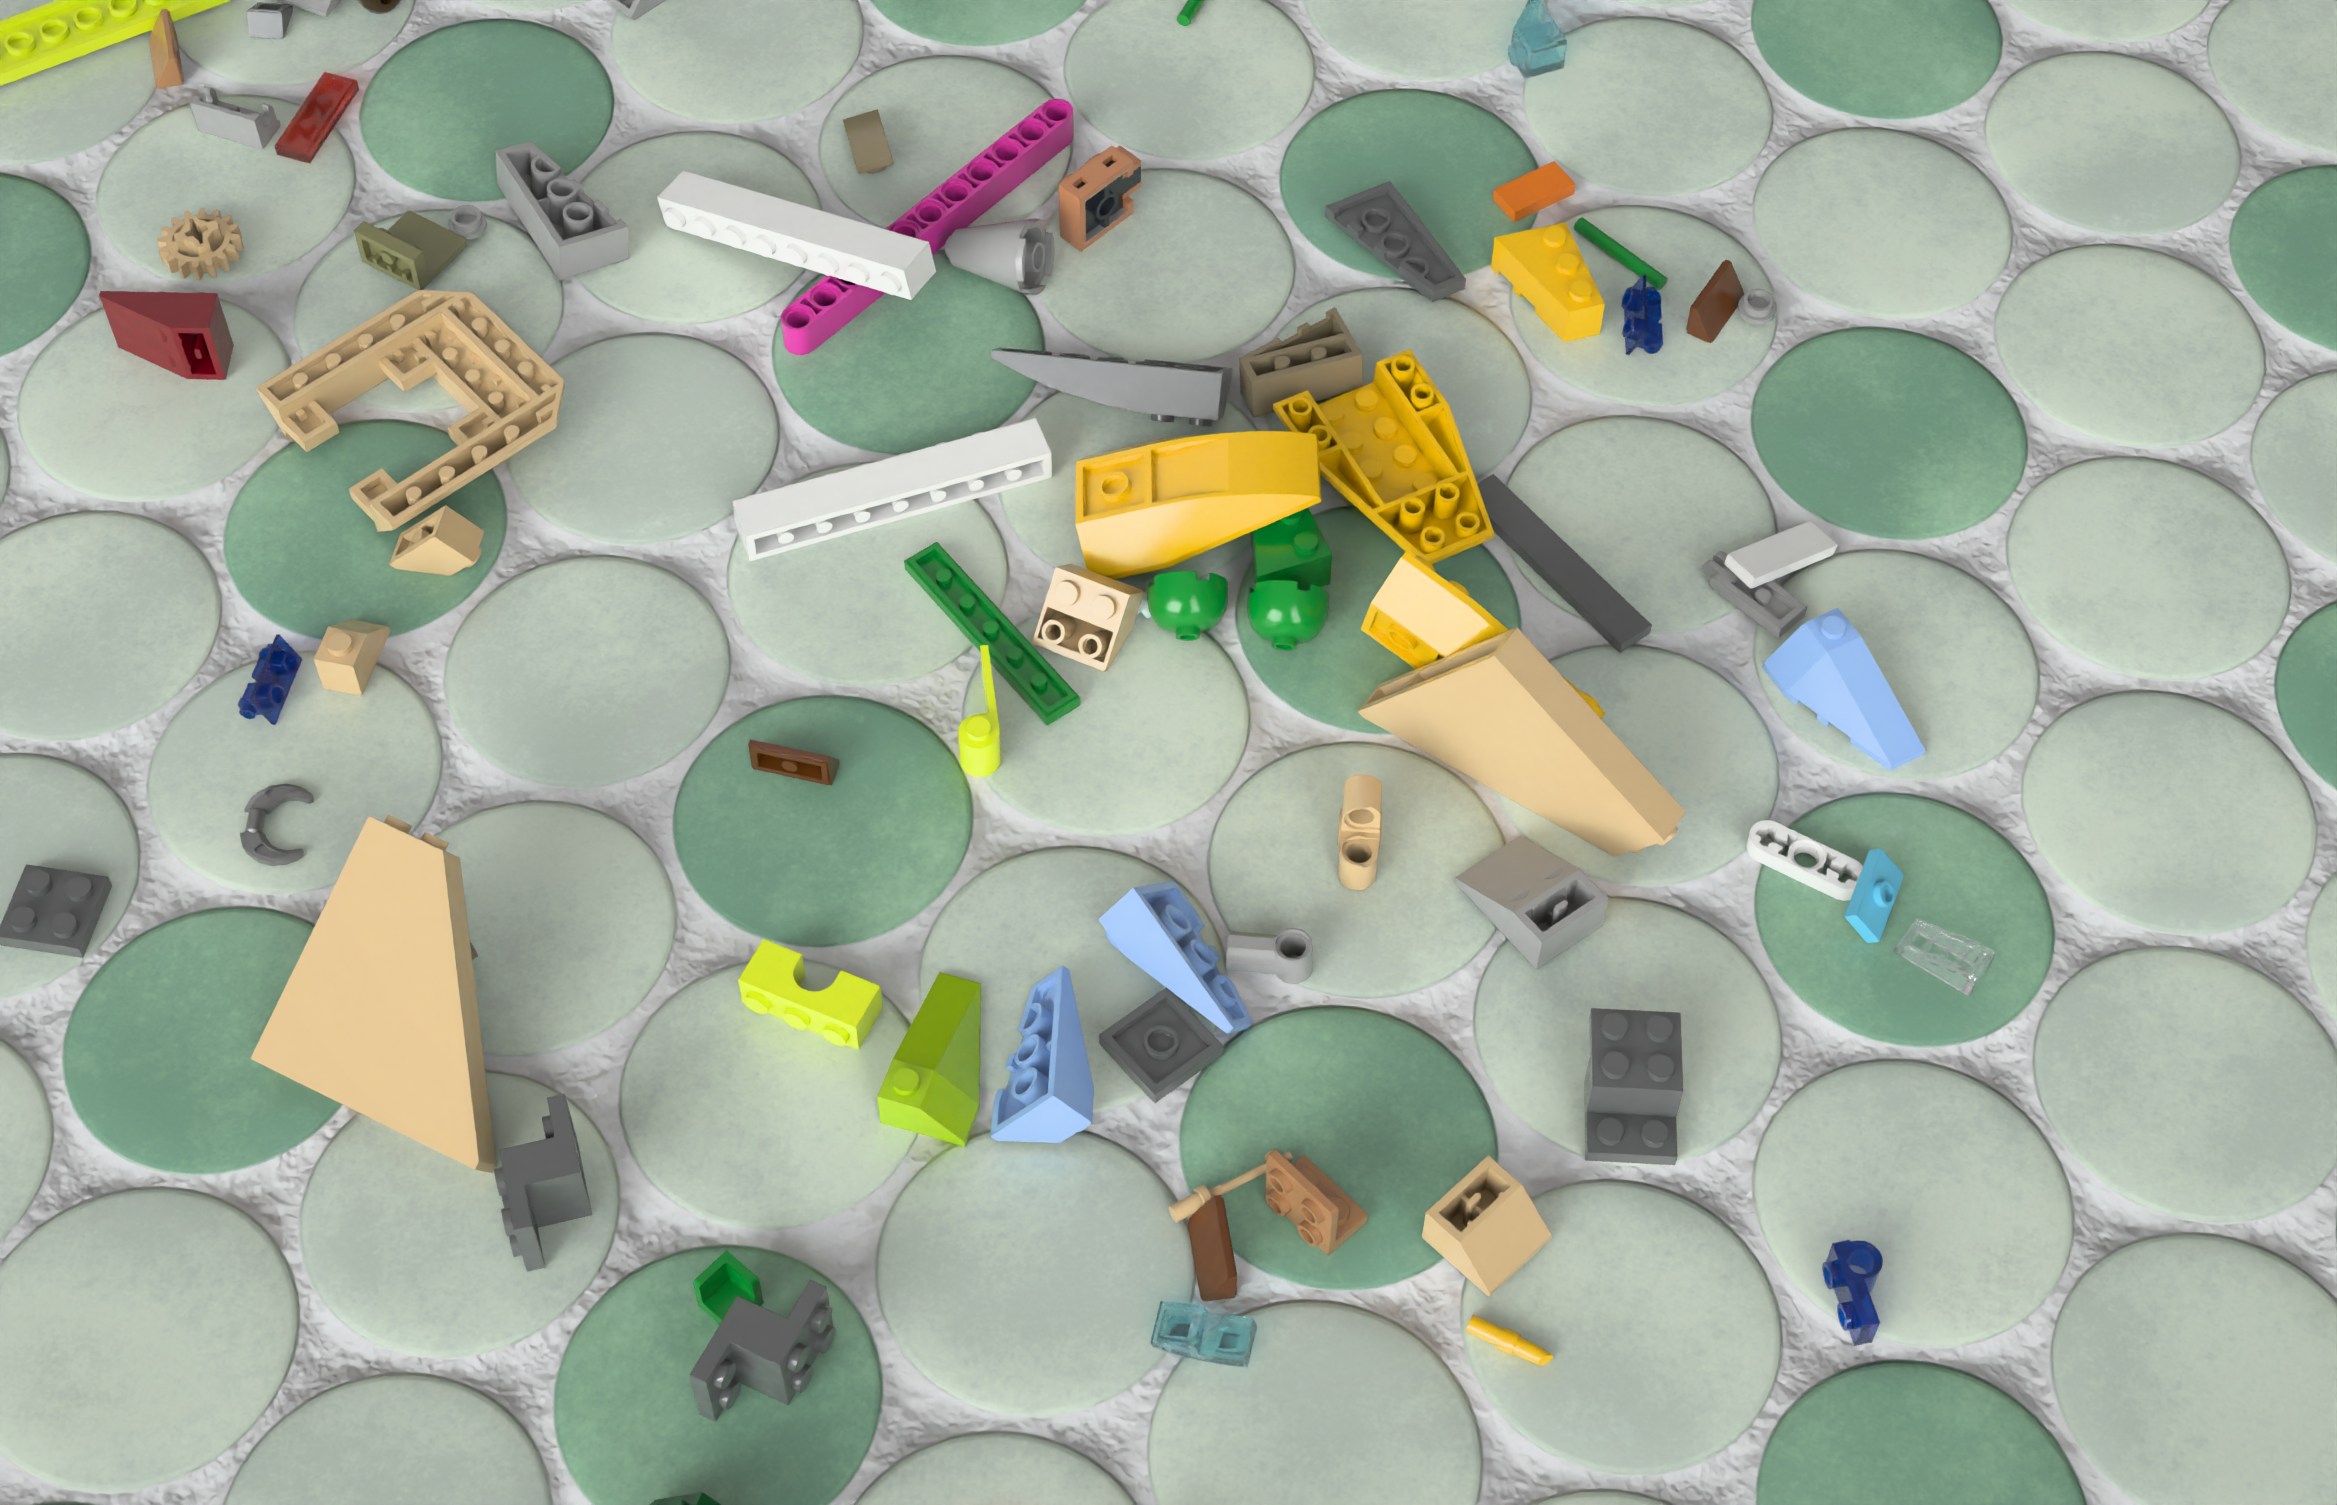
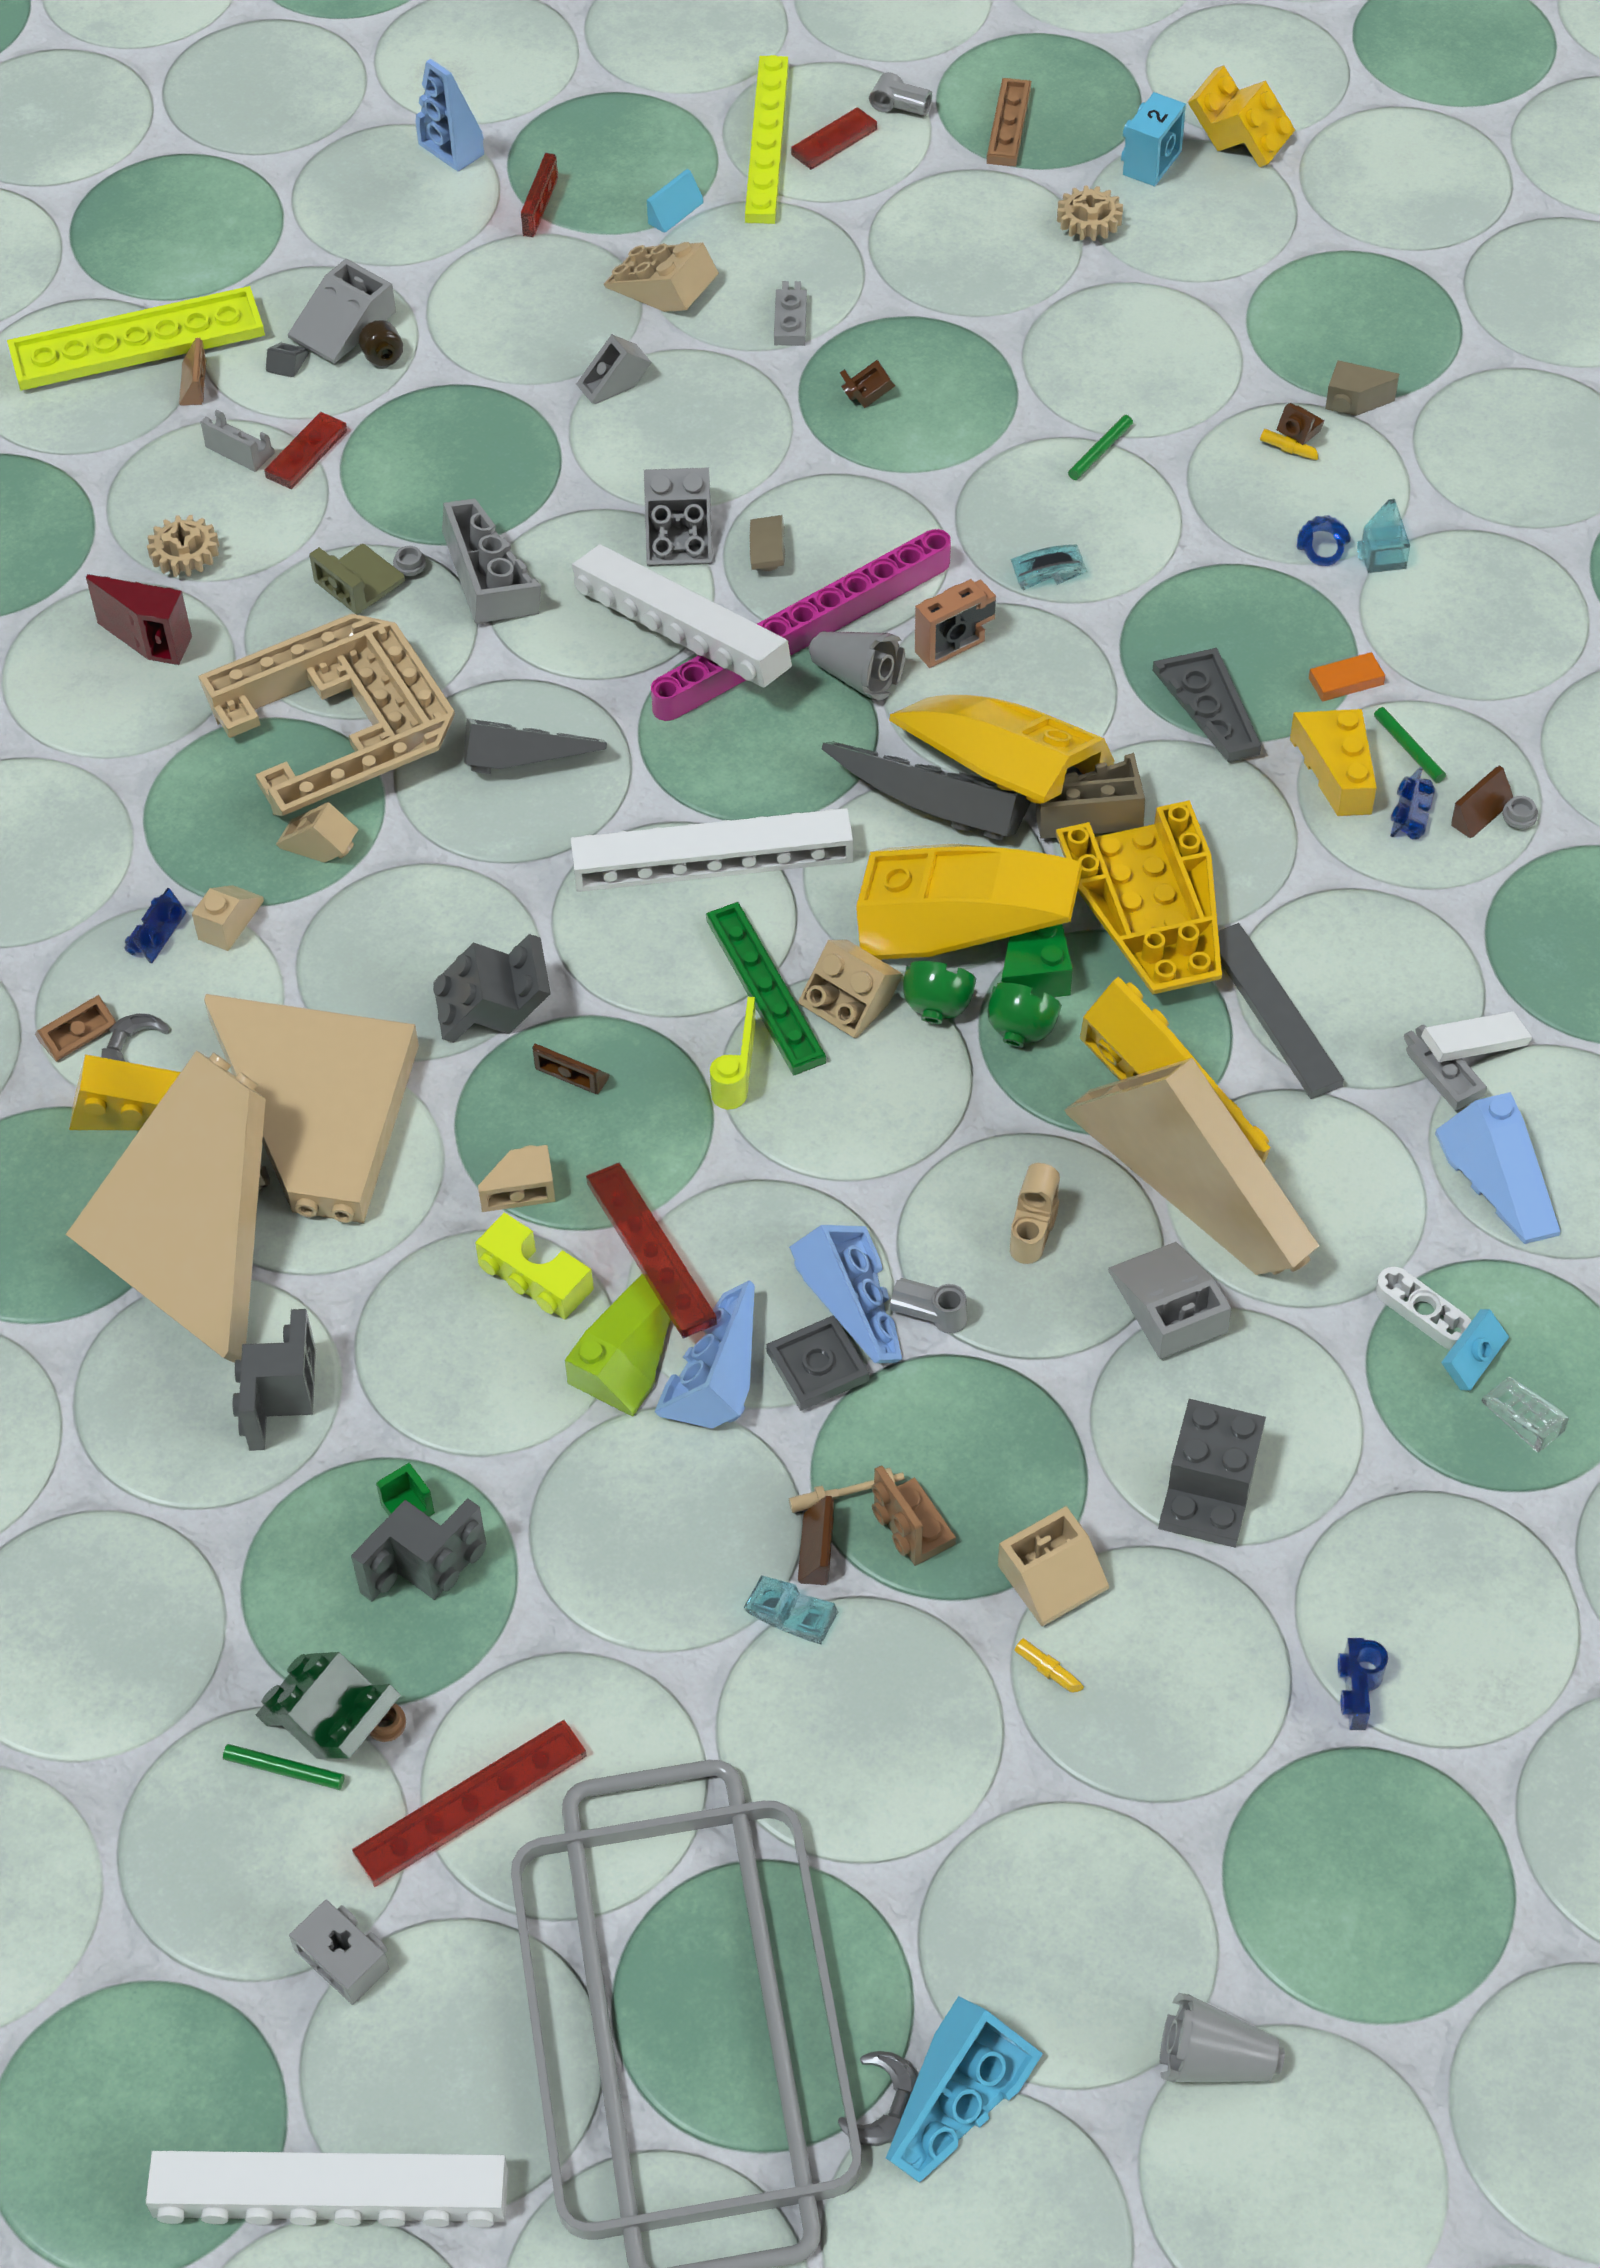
camera: 15 degrees right, 0 degrees up
none -> medium nougat slope [35,995,116,1062]
none -> yellow wedge [69,1054,181,1130]
none -> tan slope [204,994,419,1223]
none -> dark grey bracket [433,934,551,1043]
none -> dark grey wedge [464,718,607,774]
none -> tan slope [478,1145,556,1212]
none -> clear red tile [586,1162,717,1339]
none -> light grey slope [644,467,712,566]
none -> yellow wedge [889,695,1115,804]
none -> clear light blue slope [1011,544,1087,590]
none -> clear blue piece [1296,515,1351,566]

